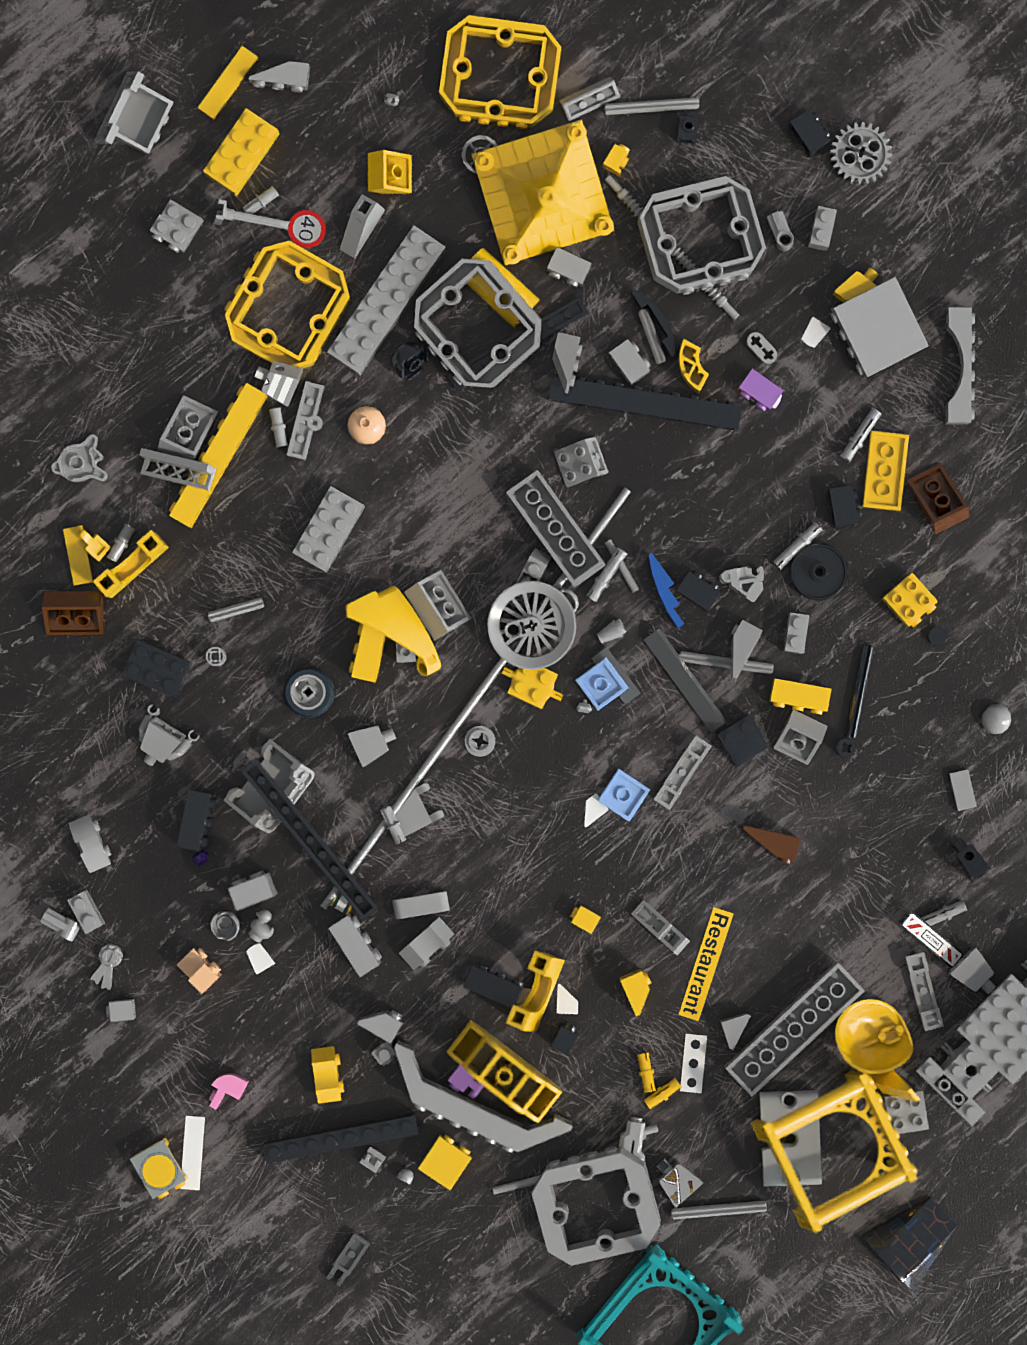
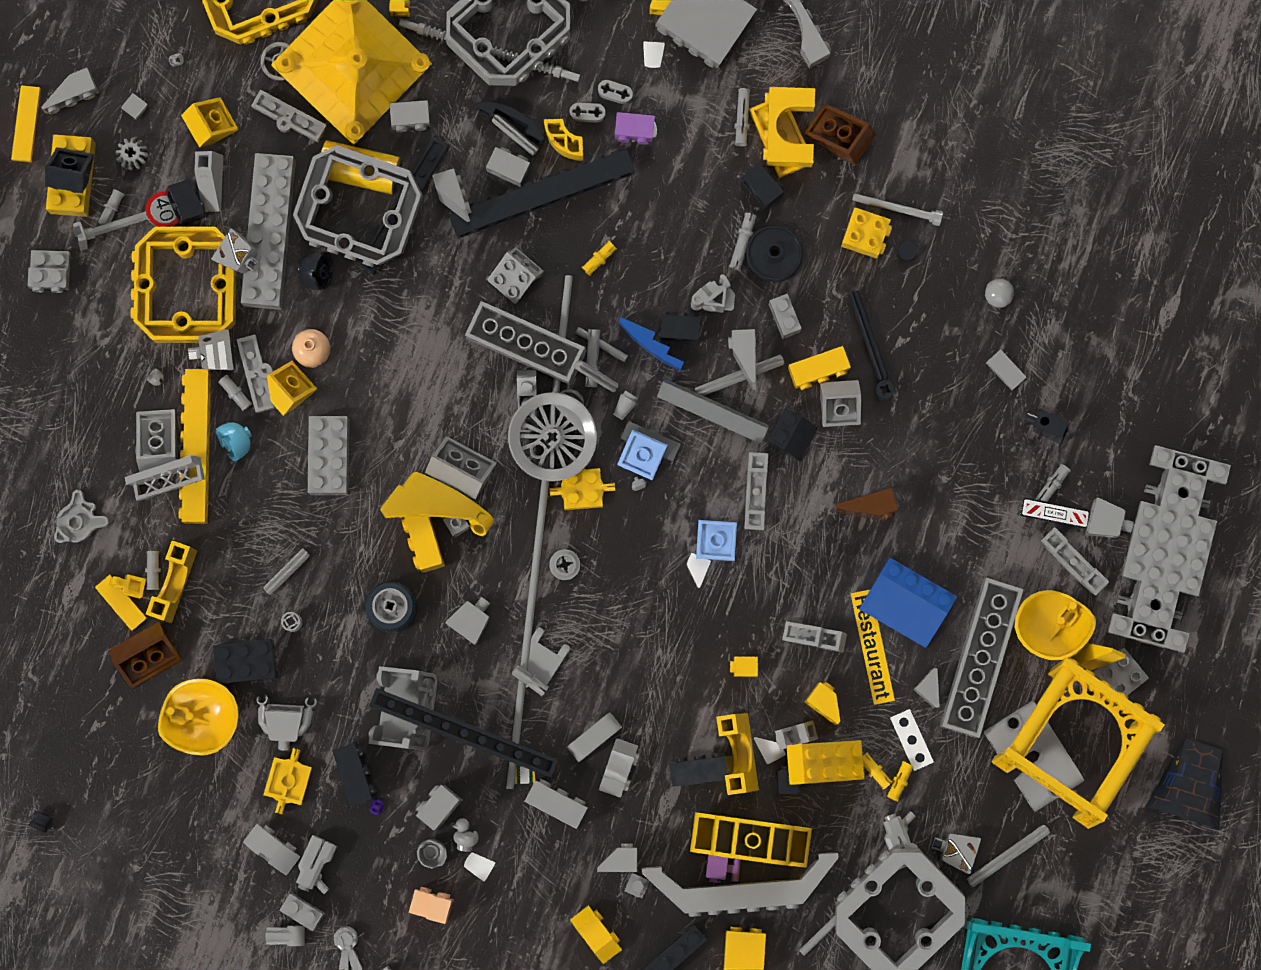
camera: 30 degrees left, 5 degrees down
none -> black slope [45,147,94,193]
none -> light grey gear [115,138,149,170]
none -> light grey tile [121,93,148,120]
none -> light grey hinge [147,369,164,386]
none -> yellow piece [158,679,238,755]
none -> black brick [165,179,205,226]
none -> light grey torso [211,229,261,274]
none -> medium azure cylinder [215,422,252,462]
none -> light grey hinge [251,90,327,143]
none -> yellow plate [264,748,312,814]
none -> yellow slope [267,361,317,416]
none -> light grey piece [296,835,338,894]
none -> light grey beam [570,103,605,123]
none -> light grey axle [575,360,618,392]
none -> yellow pin [582,241,617,276]
none -> yellow arch [763,87,815,167]
none -> light grey brick [775,721,818,750]
none -> yellow brick [787,740,864,785]
none -> light grey piece [852,194,943,226]
none -> blue slope [859,558,957,648]

